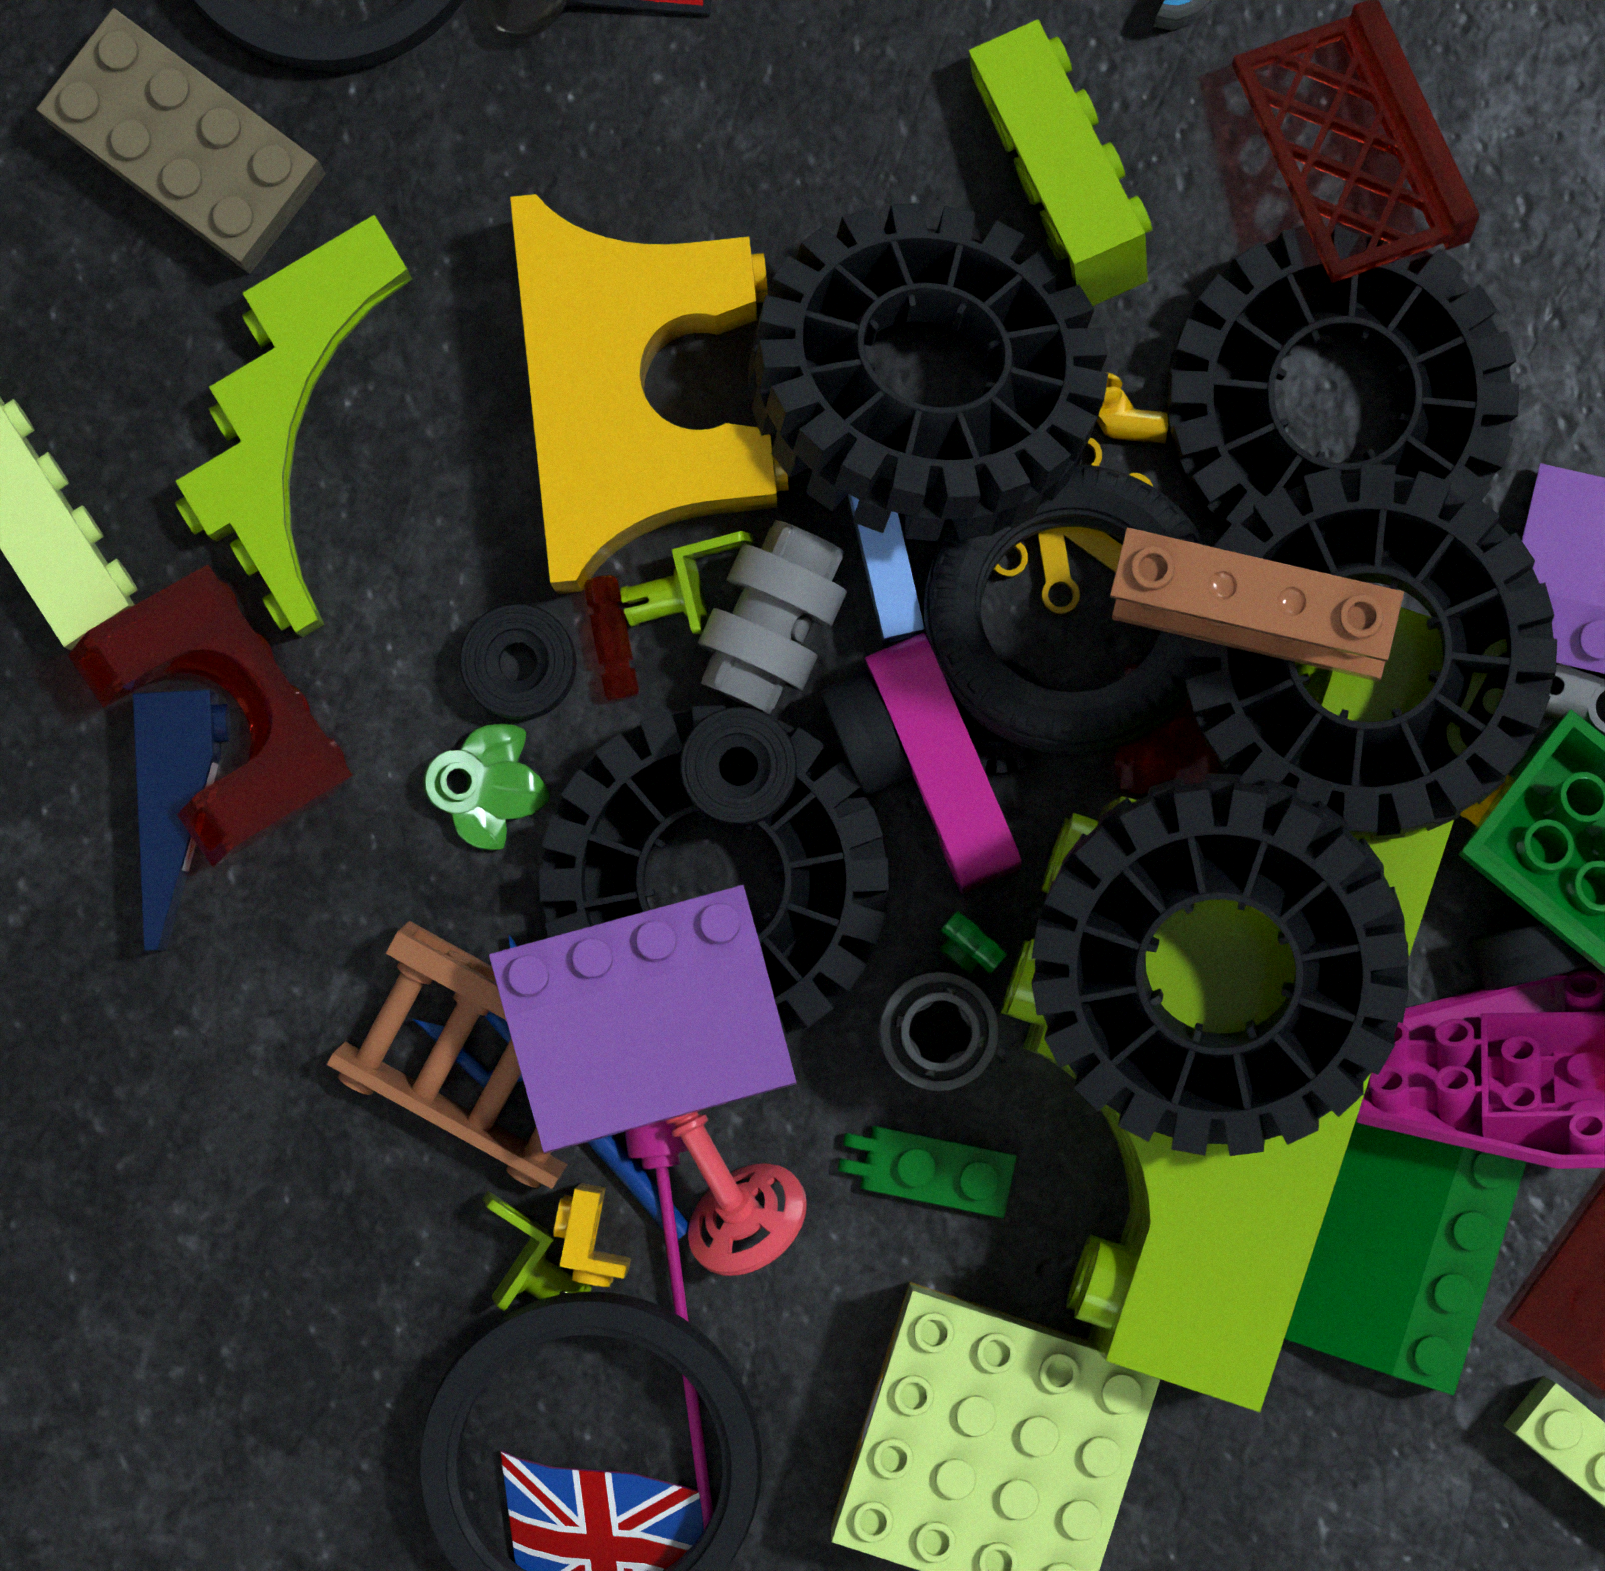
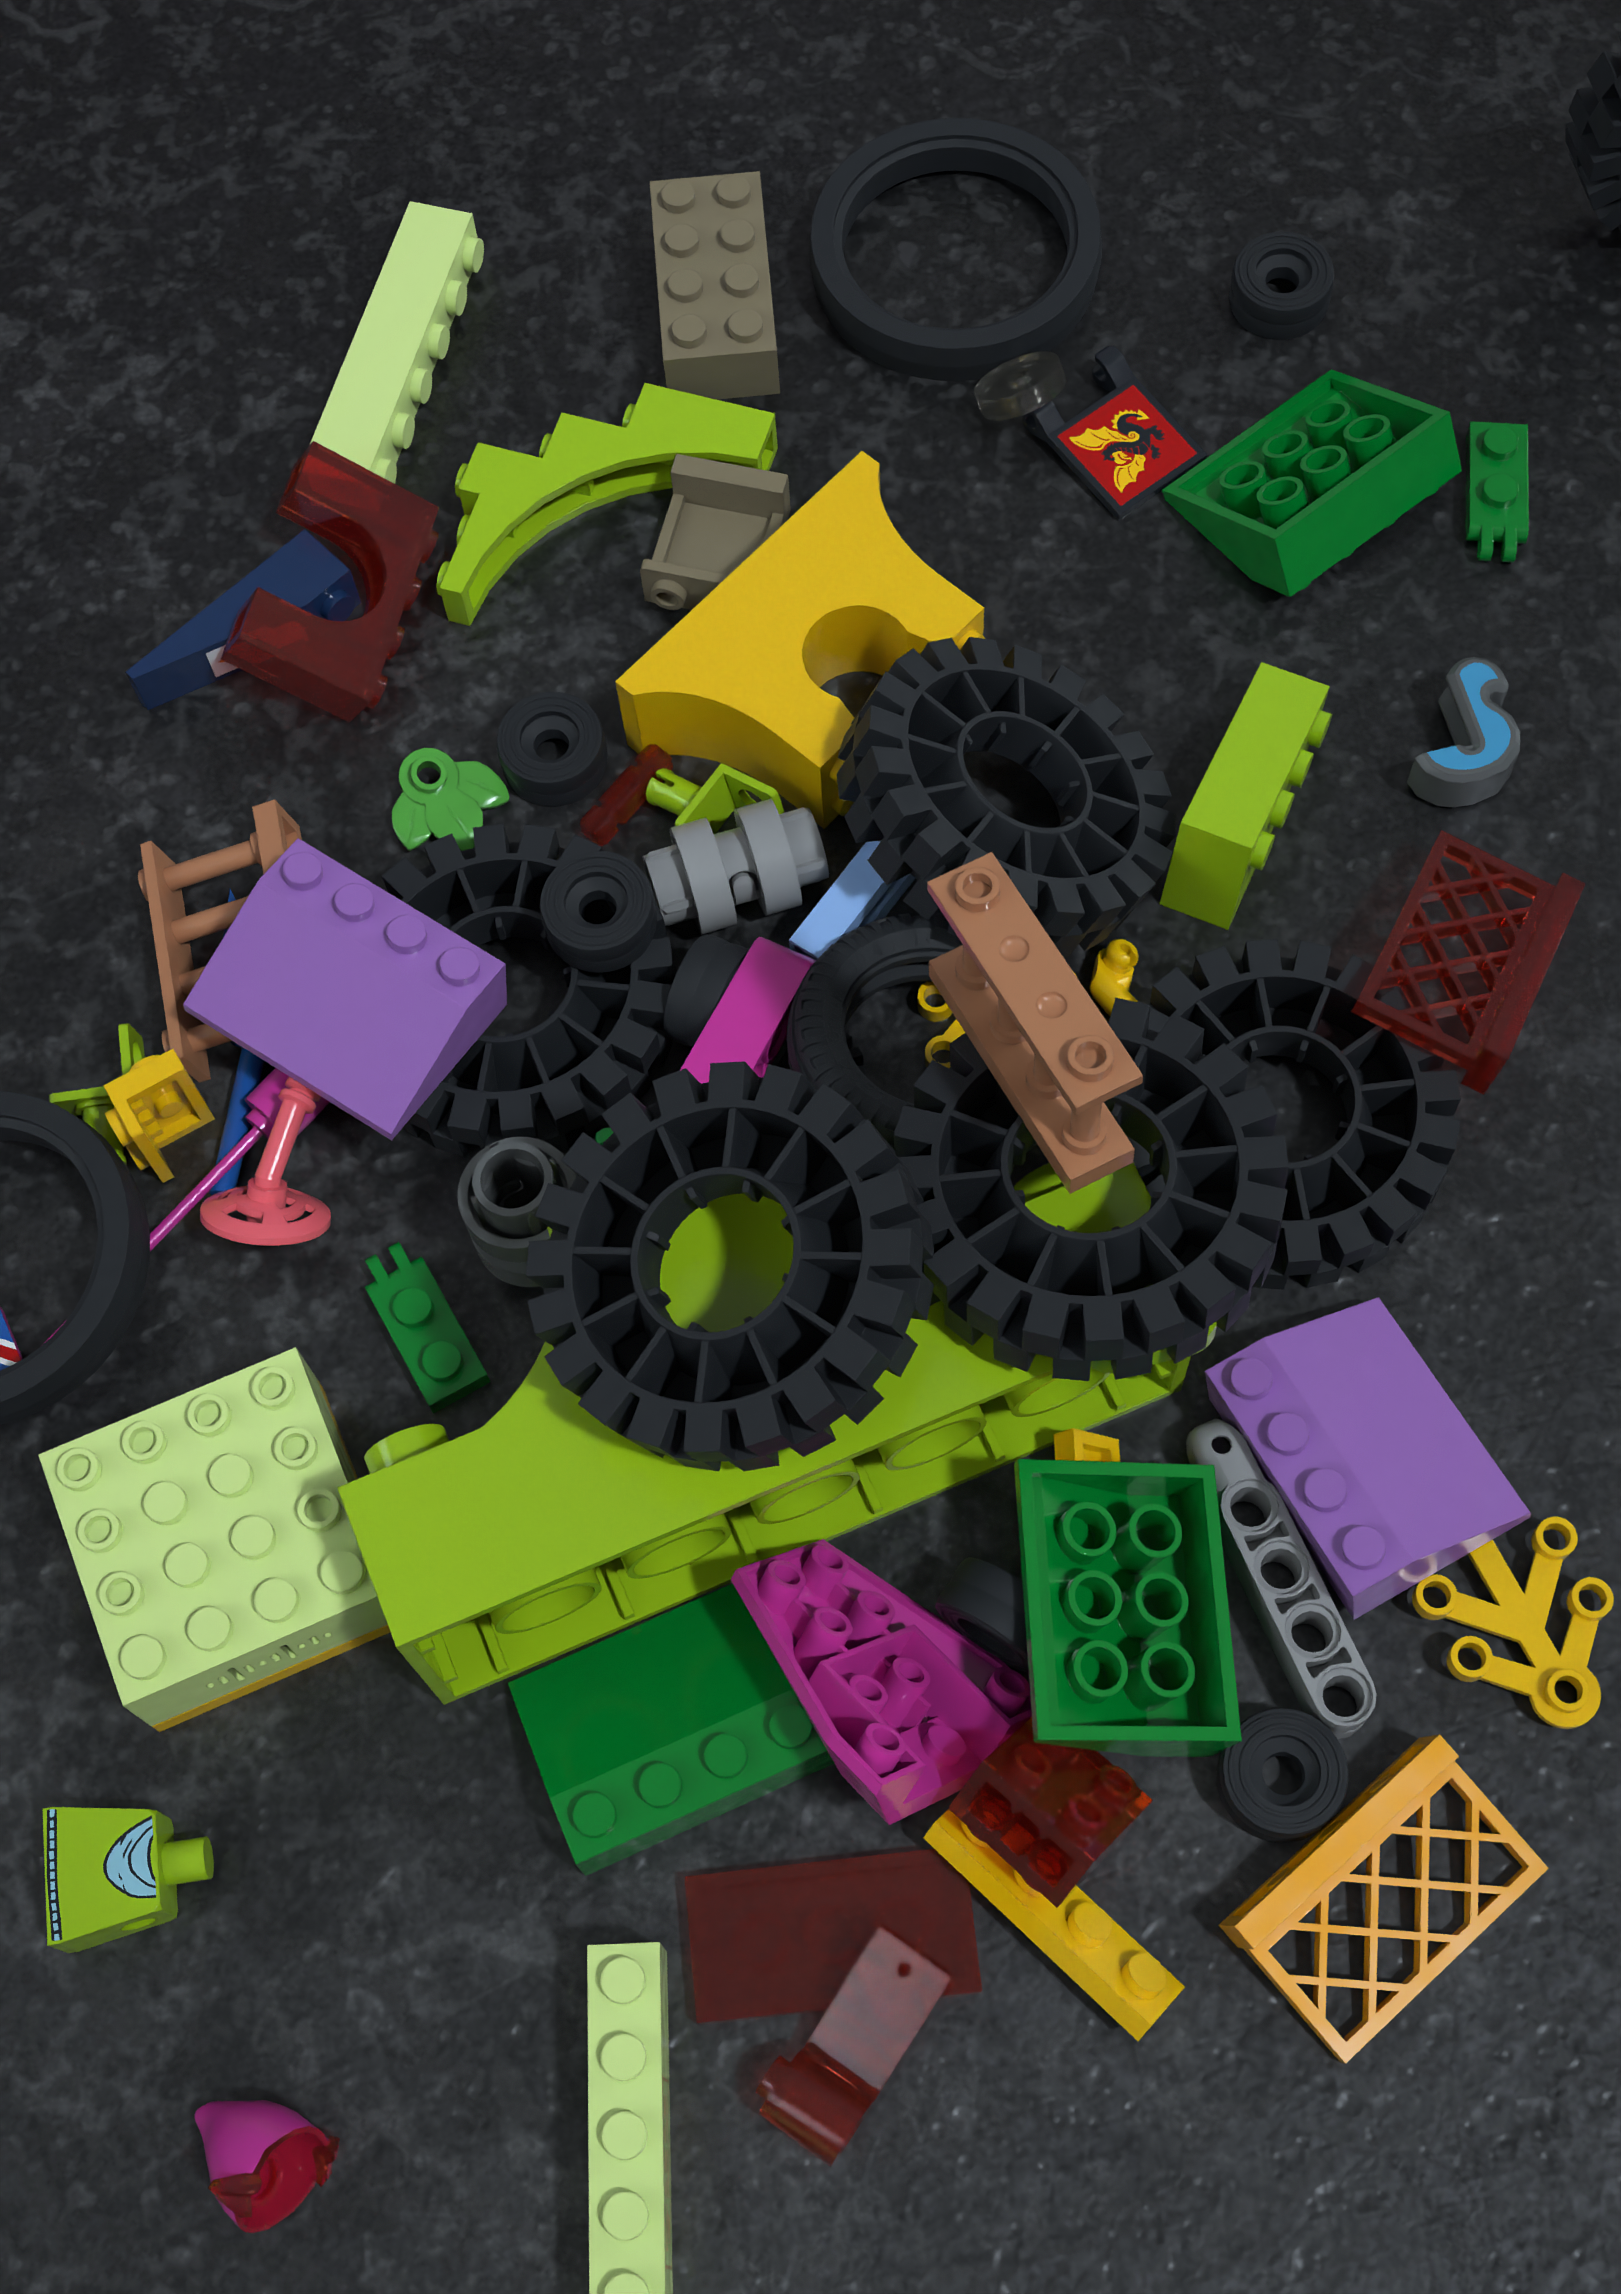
camera: 55 degrees right, 20 degrees down
none -> dark tan panel [640,454,791,610]

